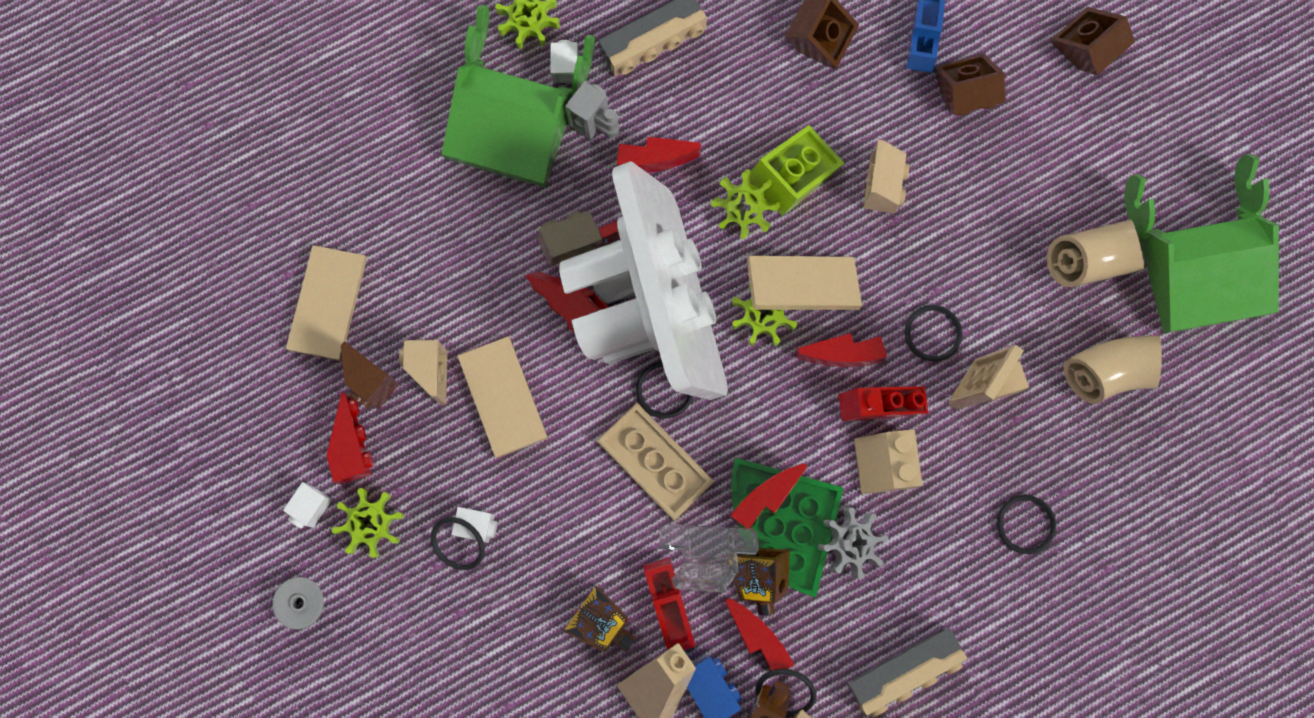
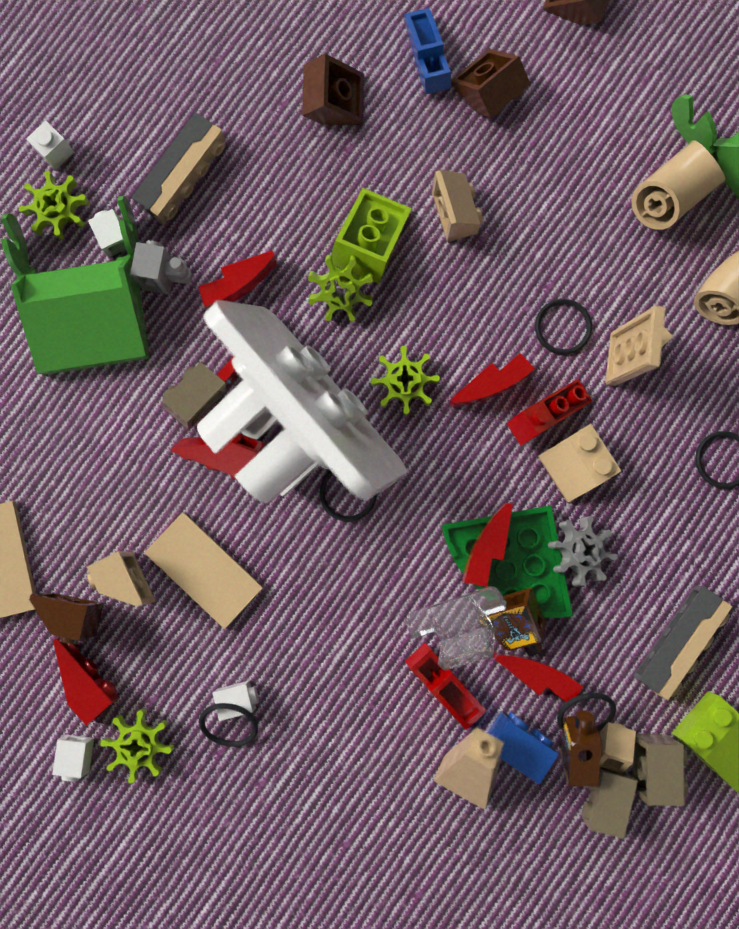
camera: 25 degrees left, 5 degrees up
light grey piece [273,577,324,629] -> none
torso [564,586,636,653] -> none
tan tile [597,403,714,521] -> none
tan tile [747,256,862,310] -> none

